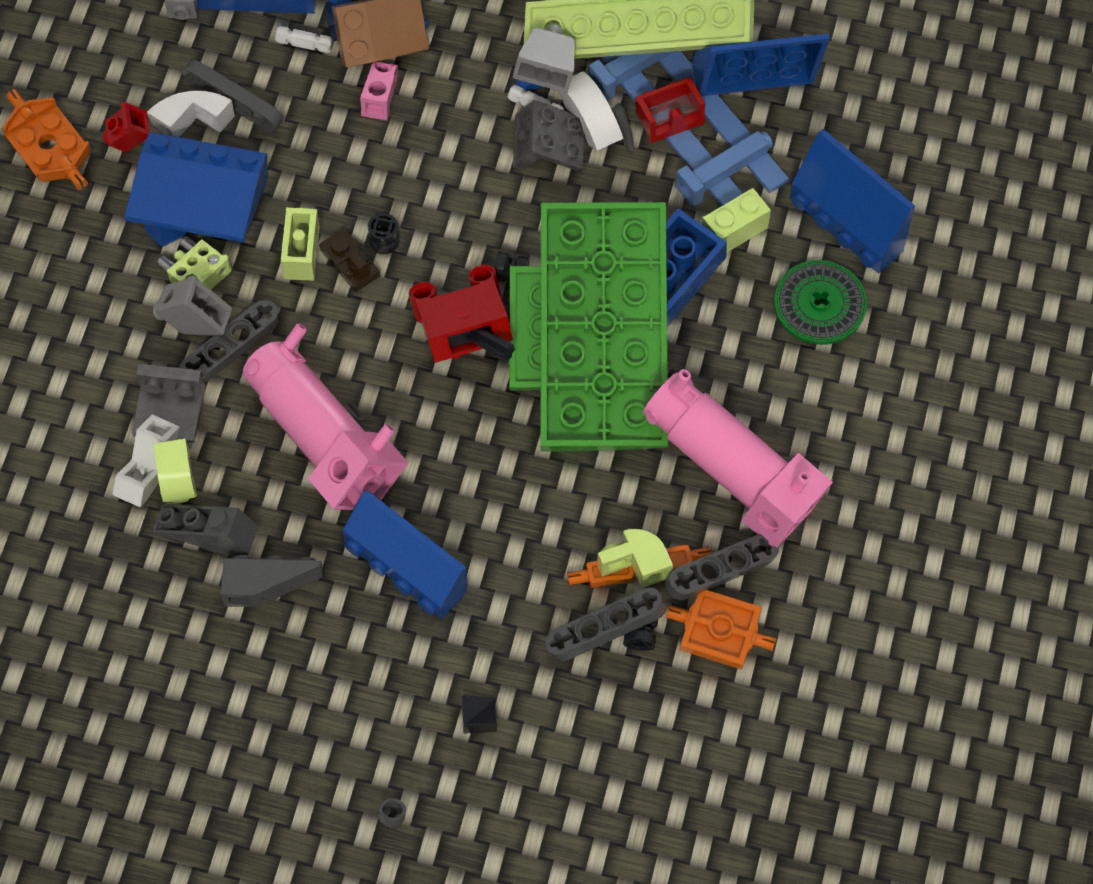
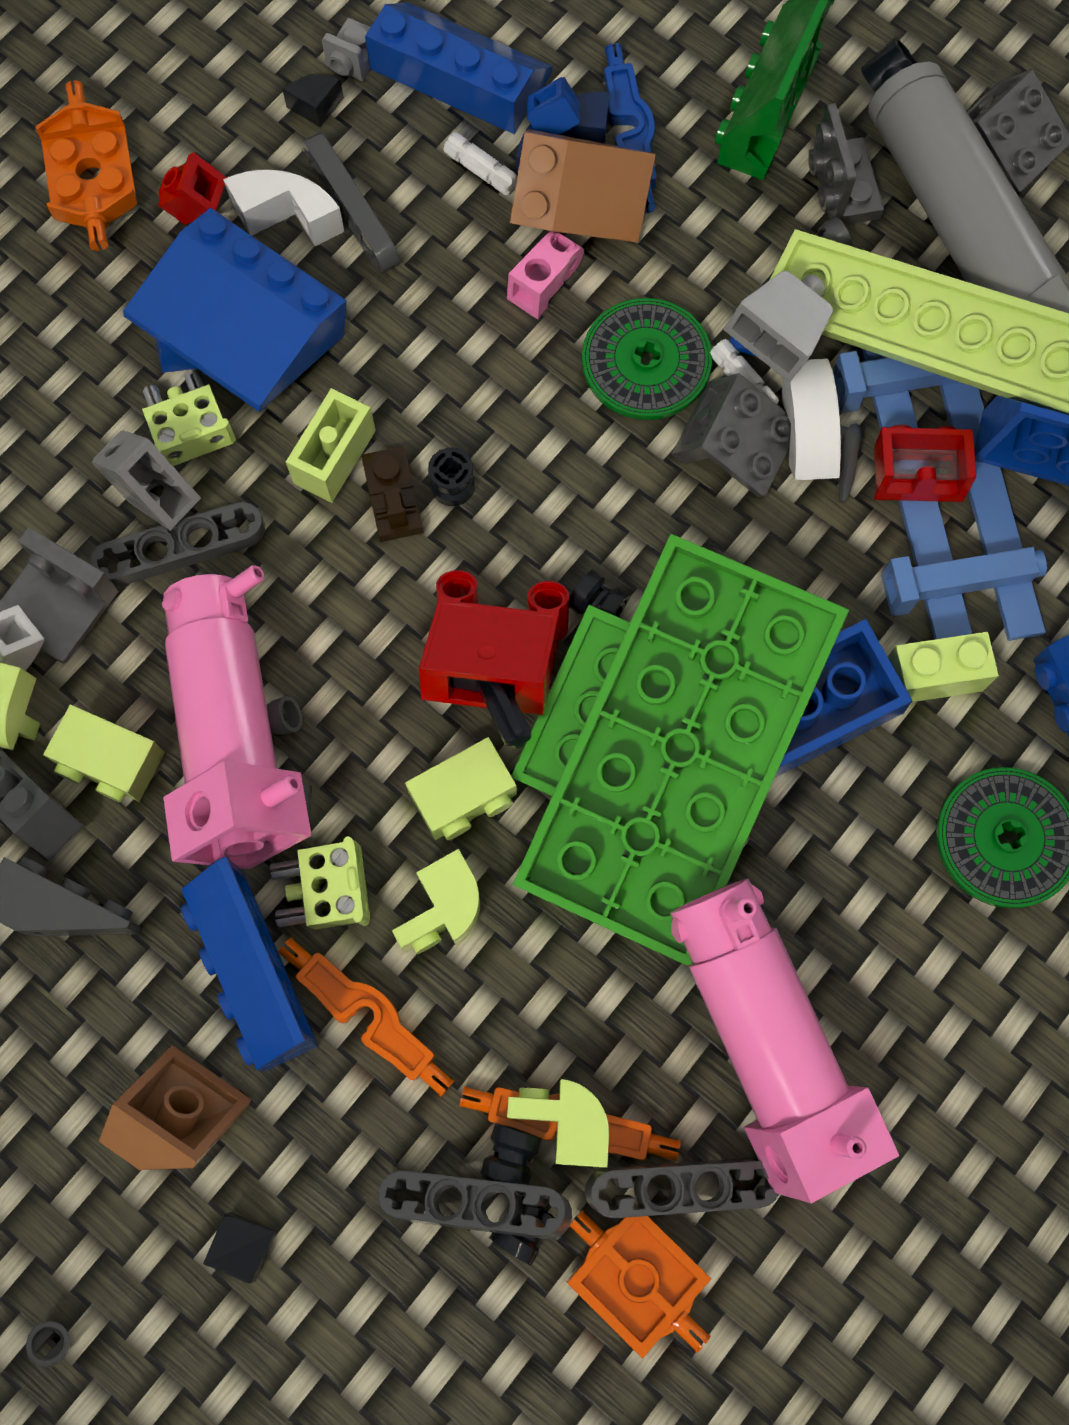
camera: 25 degrees right, 10 degrees up
none -> yellowish green brick [43,704,165,803]
none -> medium nougat slope [98,1045,252,1170]
none -> yellowish green piece [270,837,370,930]
none -> orange piece [278,937,455,1097]
none -> black slope [283,74,344,127]
none -> yellowish green brick [392,849,480,954]
none -> yellowish green brick [405,737,517,840]
none -> black wheel [480,1124,542,1185]
none -> piece [582,298,712,420]

